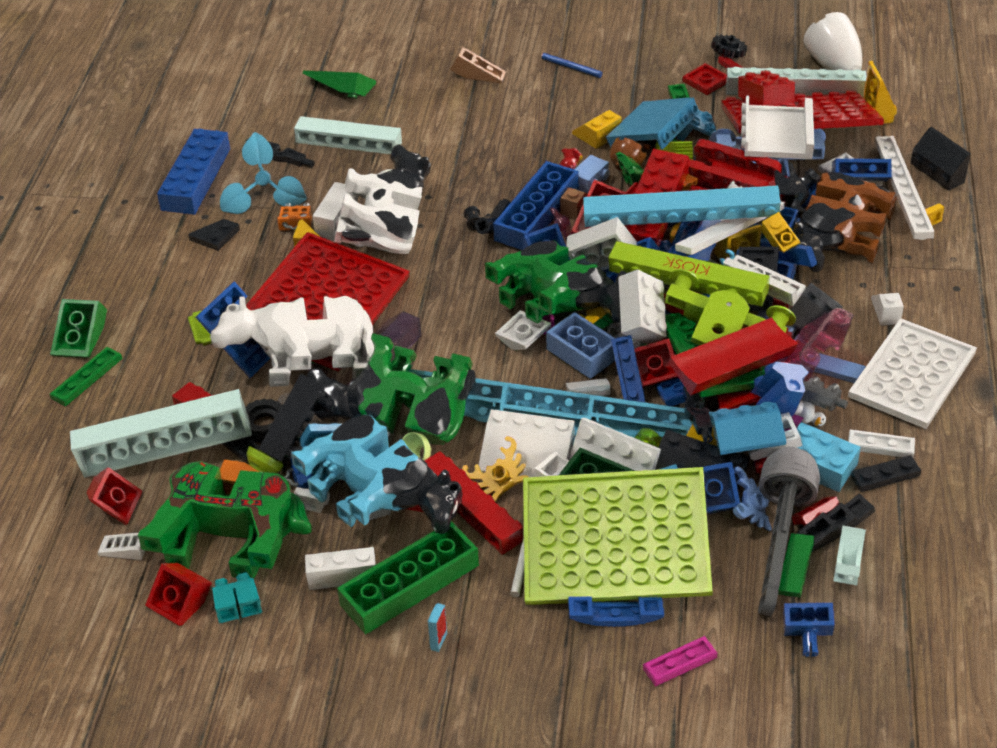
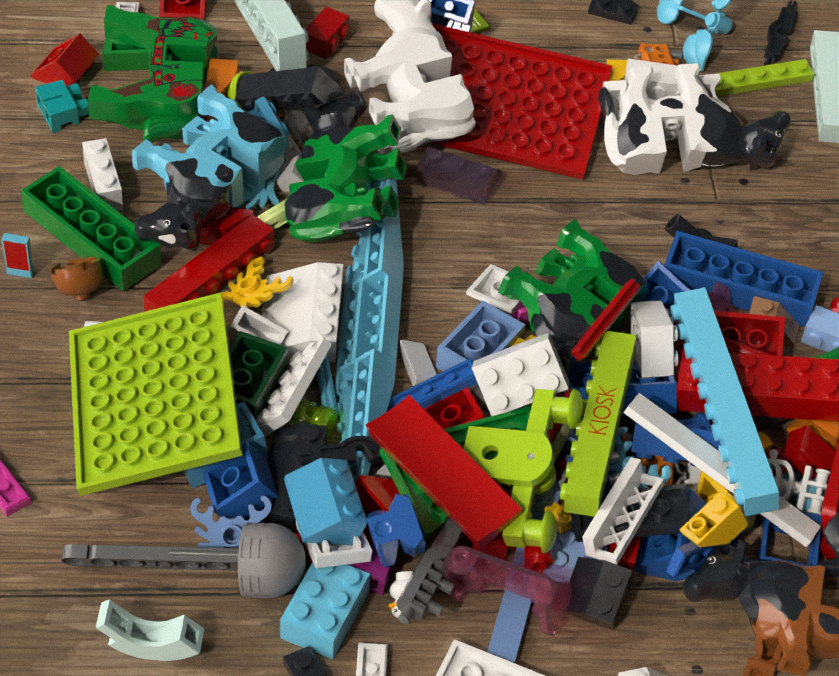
camera: 75 degrees right, 5 degrees up
black bush [464,206,481,231] -> none
blue slope [568,596,664,627] -> none
green tile [778,533,814,598] -> none
blue brick [783,603,835,657] -> none
red plate [791,497,840,527] -> none
black slope [796,493,875,552] -> none
none -> dark orange cylinder [50,257,103,300]
none -> red axle [571,279,640,361]
none -> lime plate [715,59,815,96]

